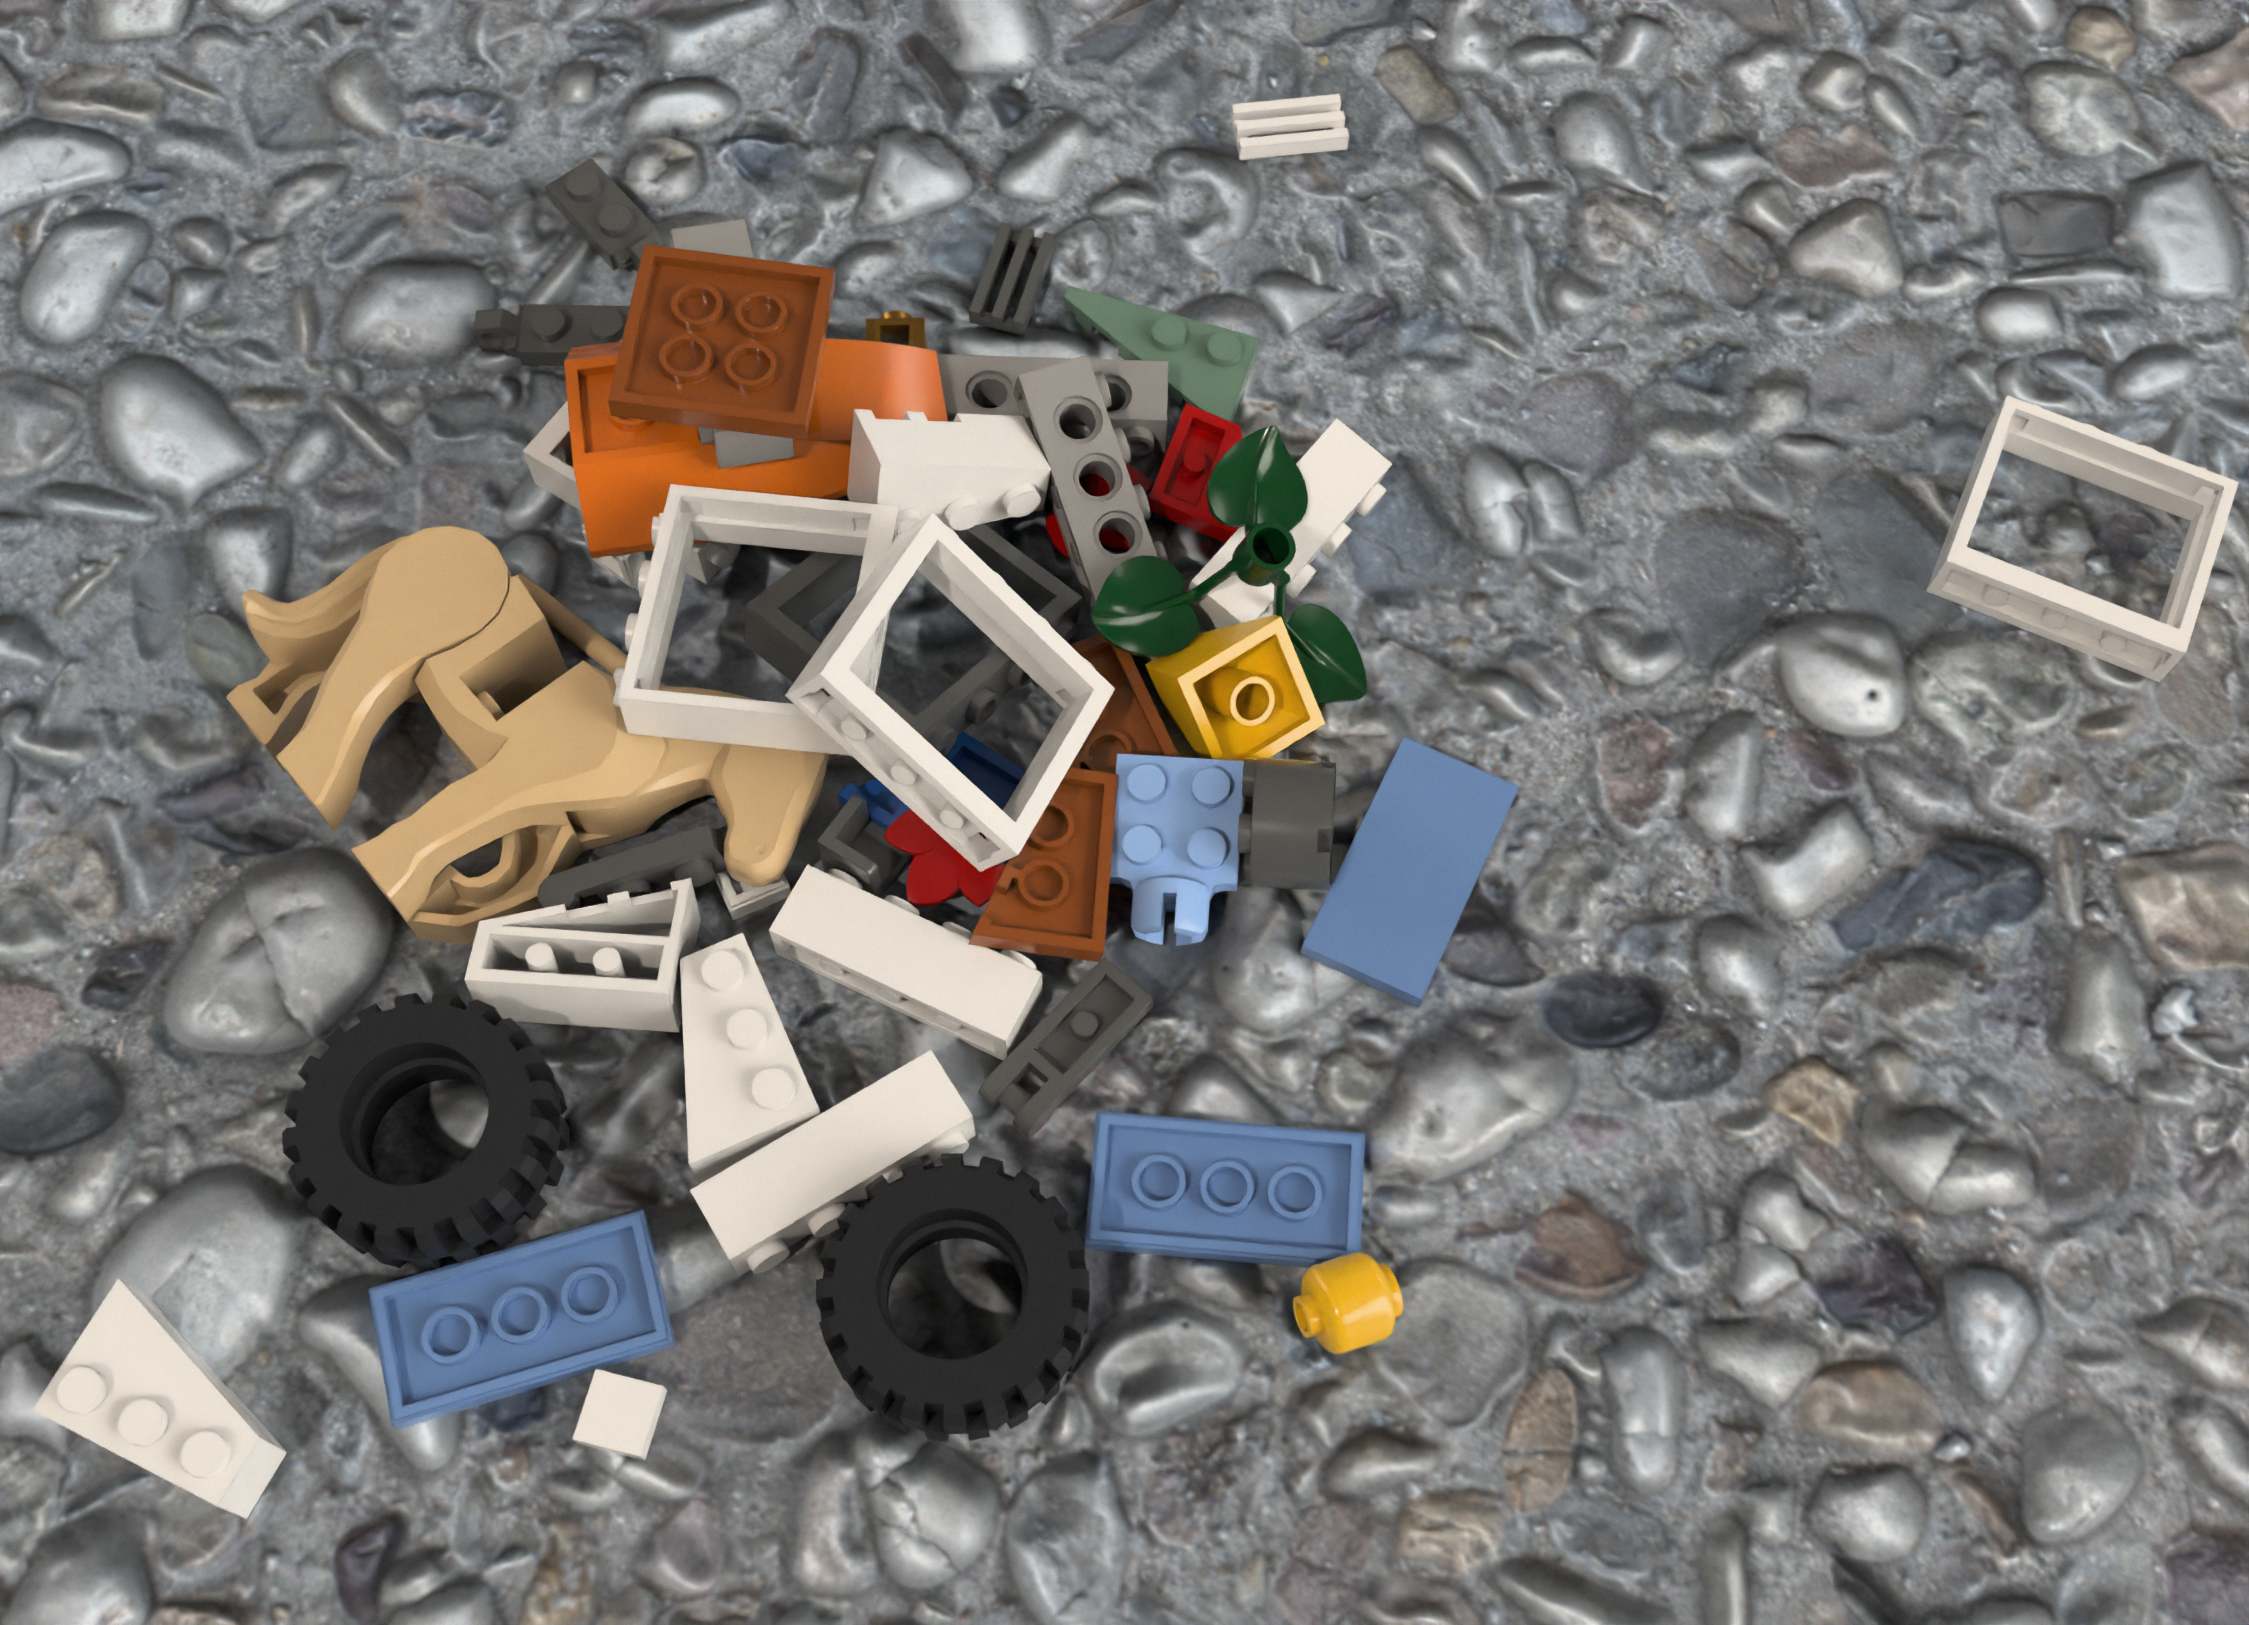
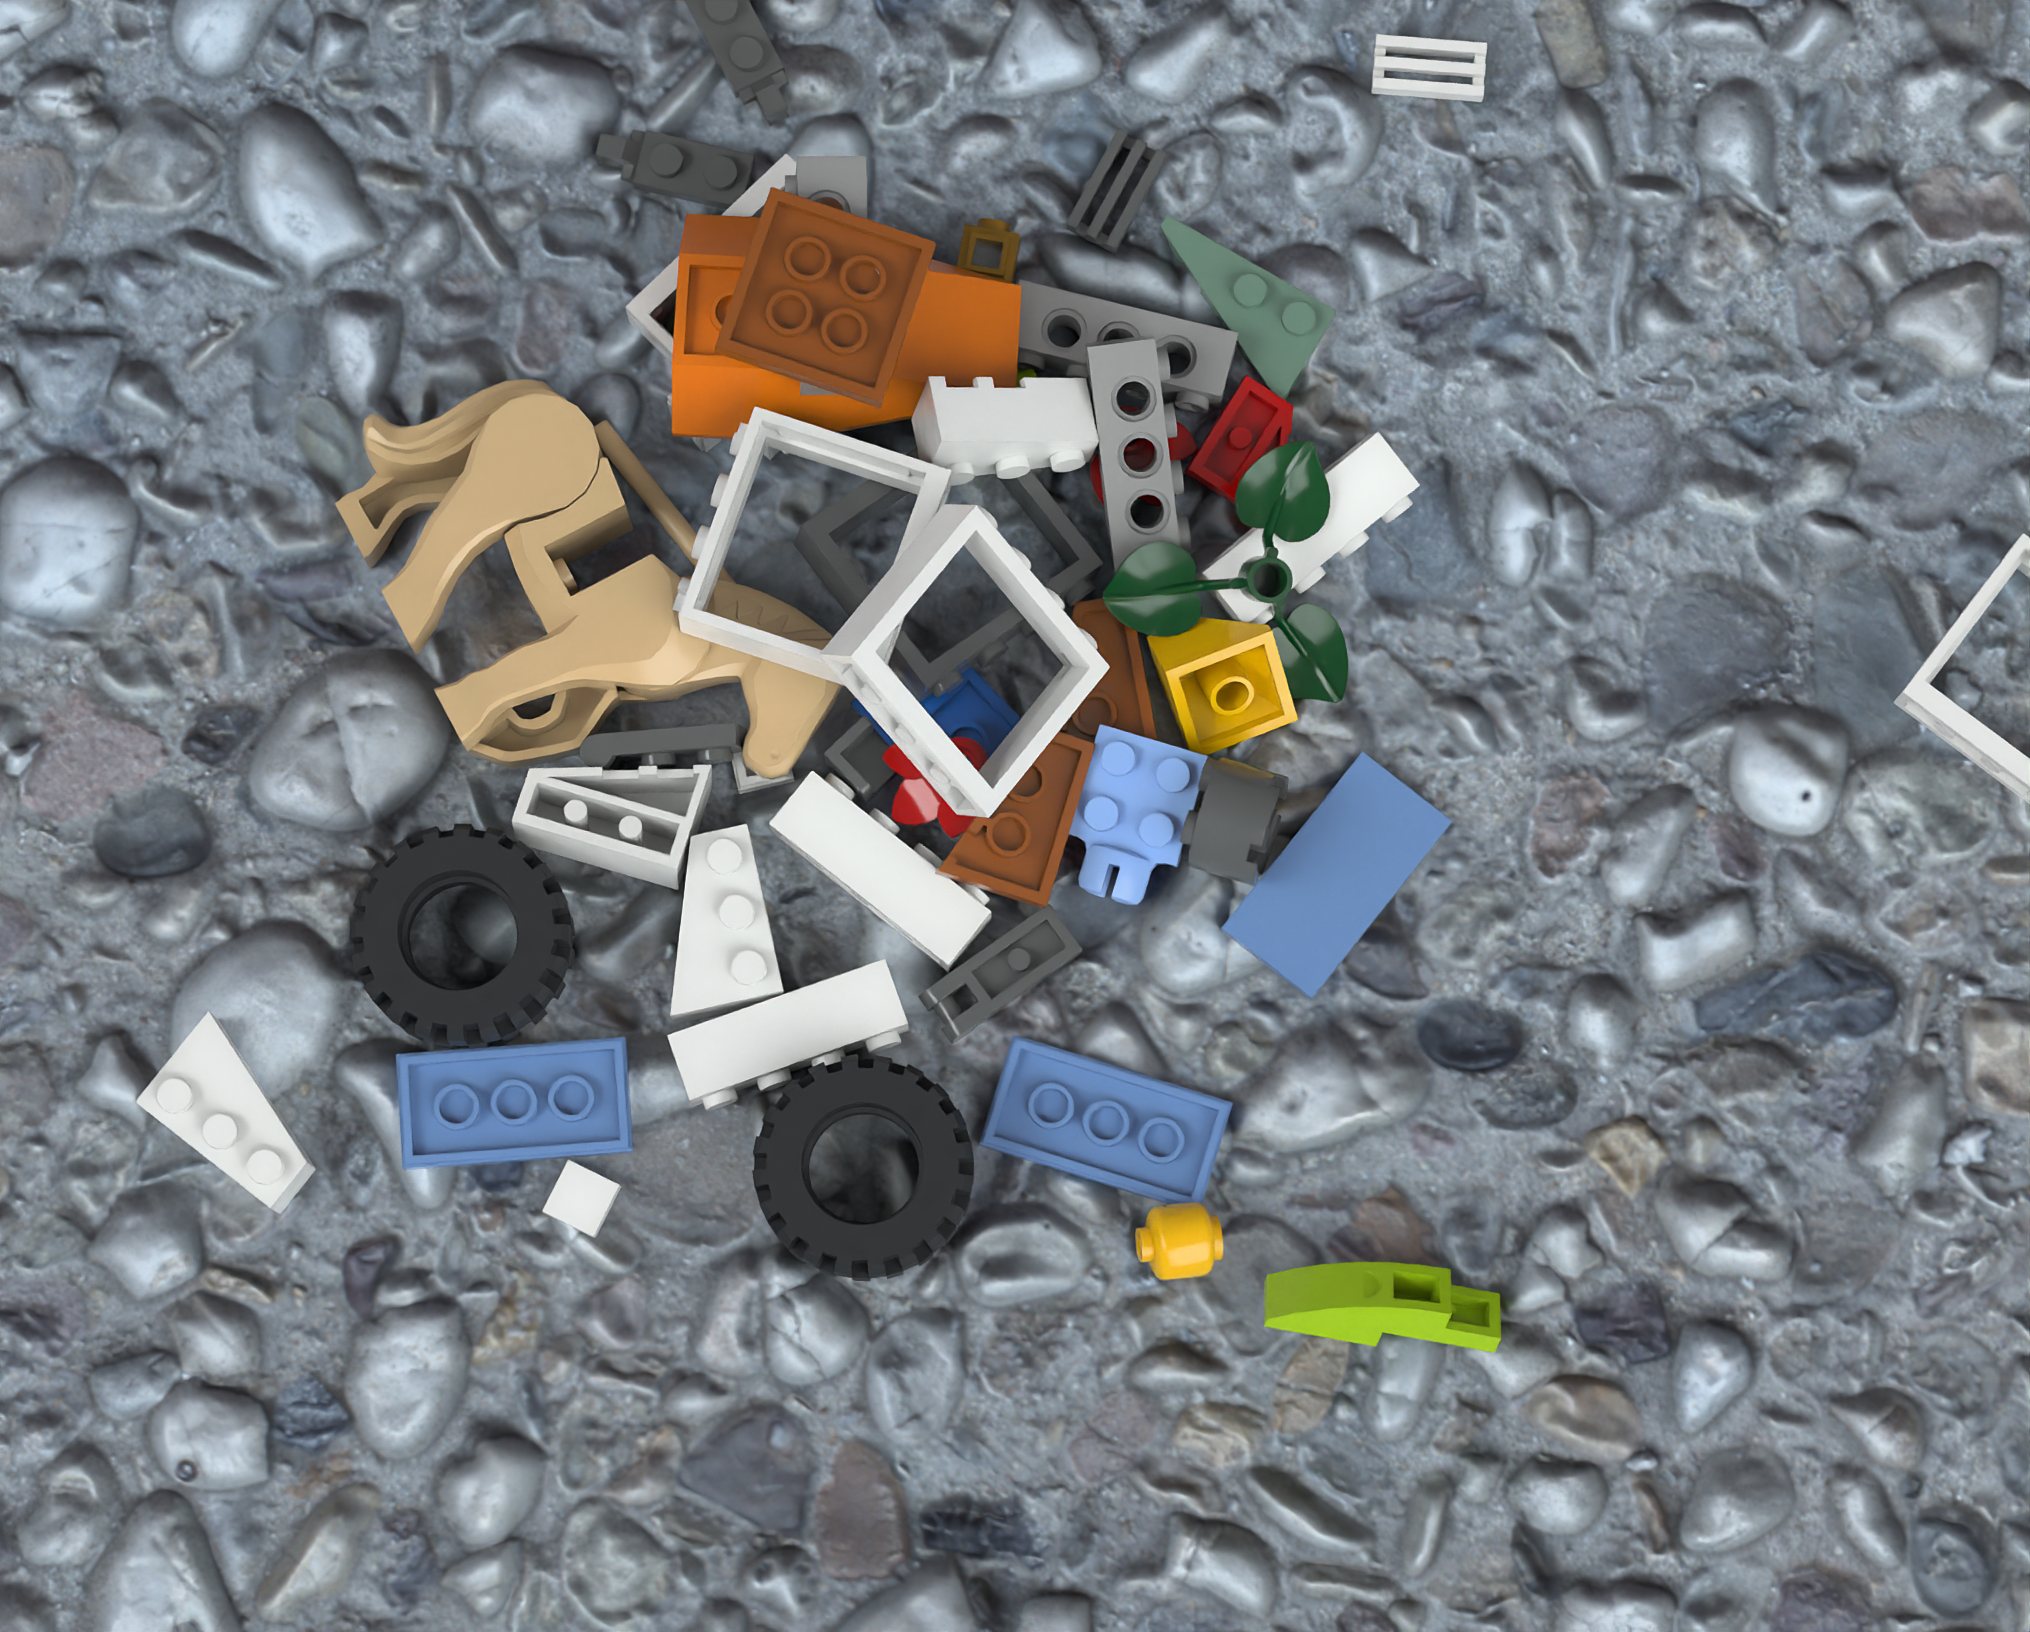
camera: 15 degrees right, 15 degrees up
none -> lime slope [1264,1262,1501,1353]

